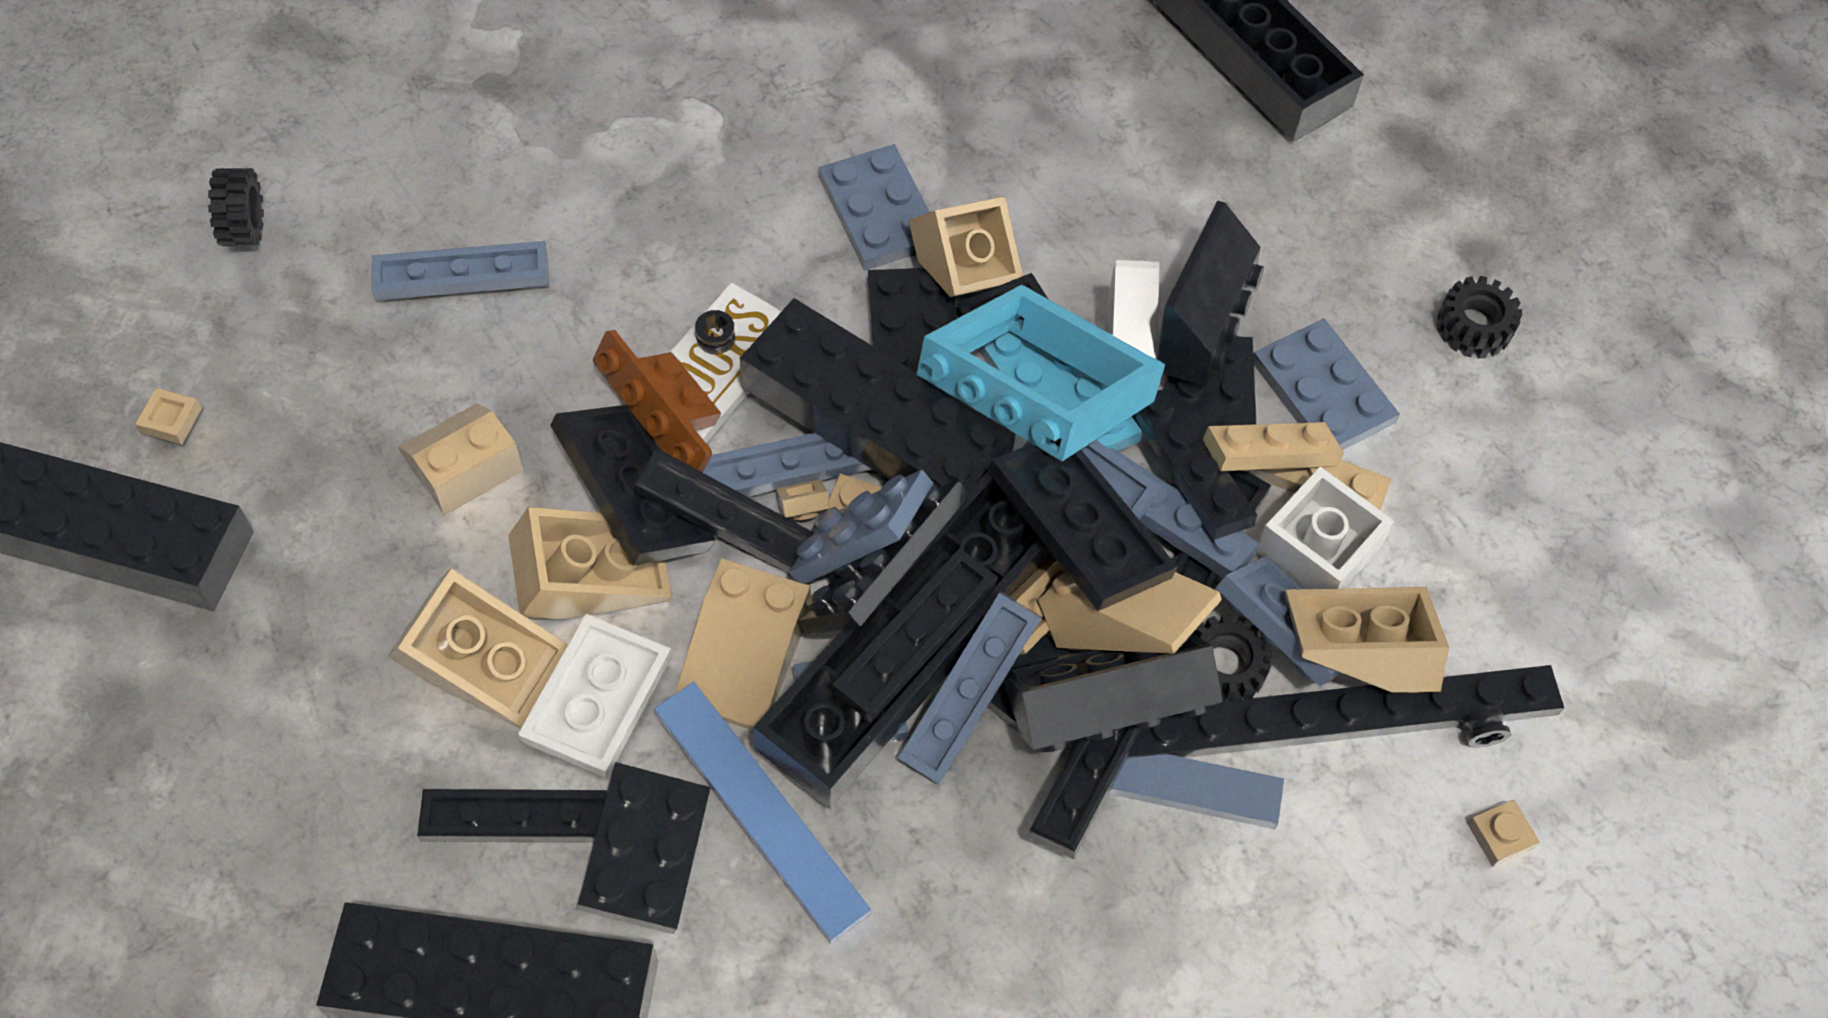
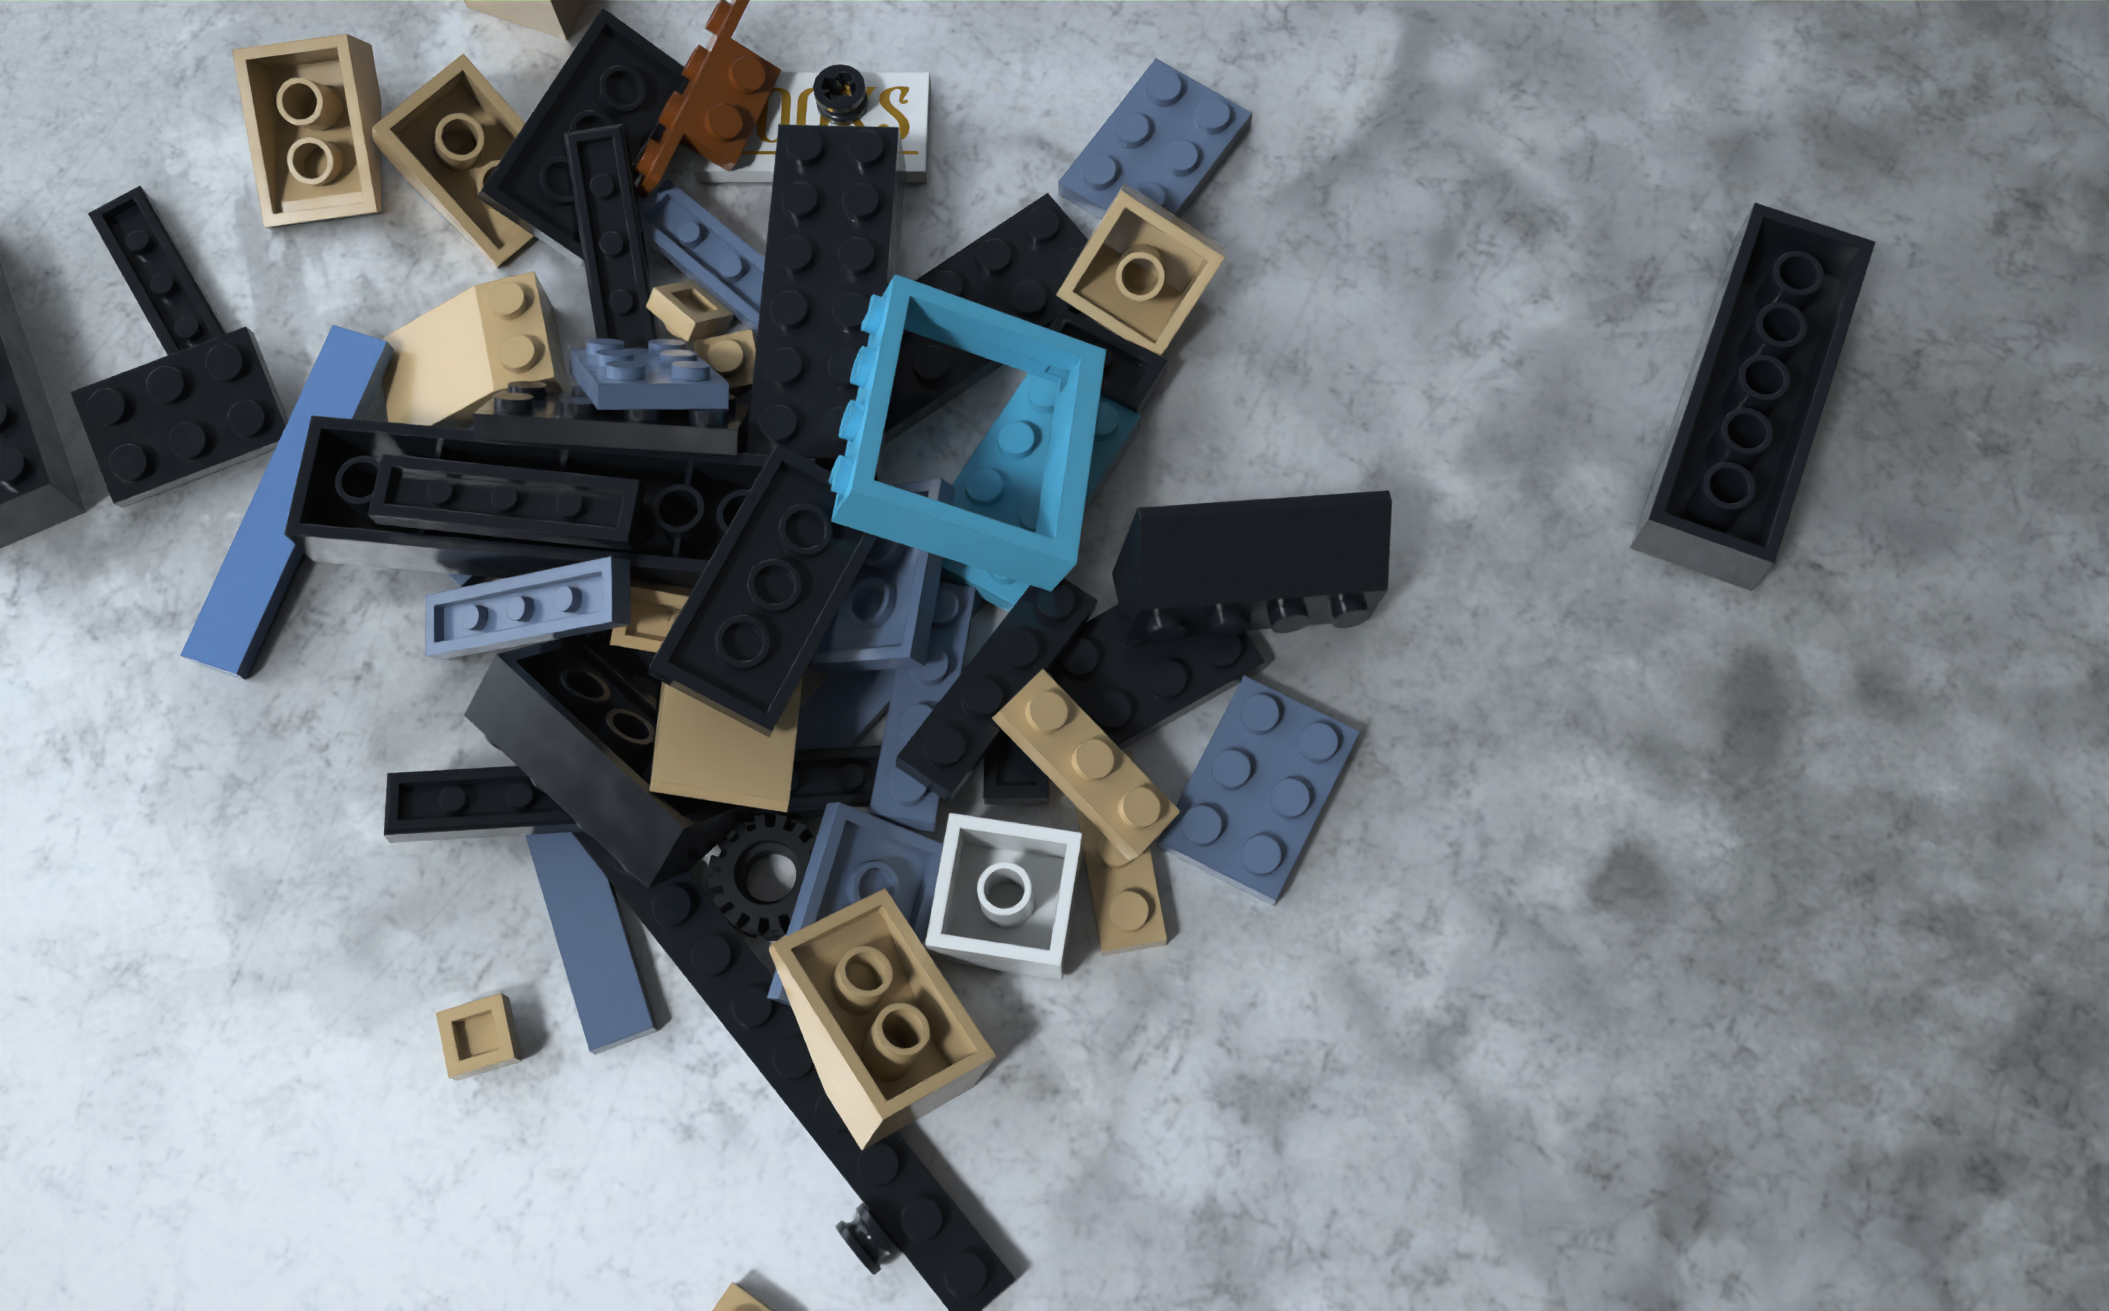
camera: 65 degrees right, 10 degrees up
white plate [518,614,673,778] -> none
white slope [1105,260,1160,359] -> none
black tyre [1437,276,1522,359] -> none
none -> tan plate [436,993,522,1081]

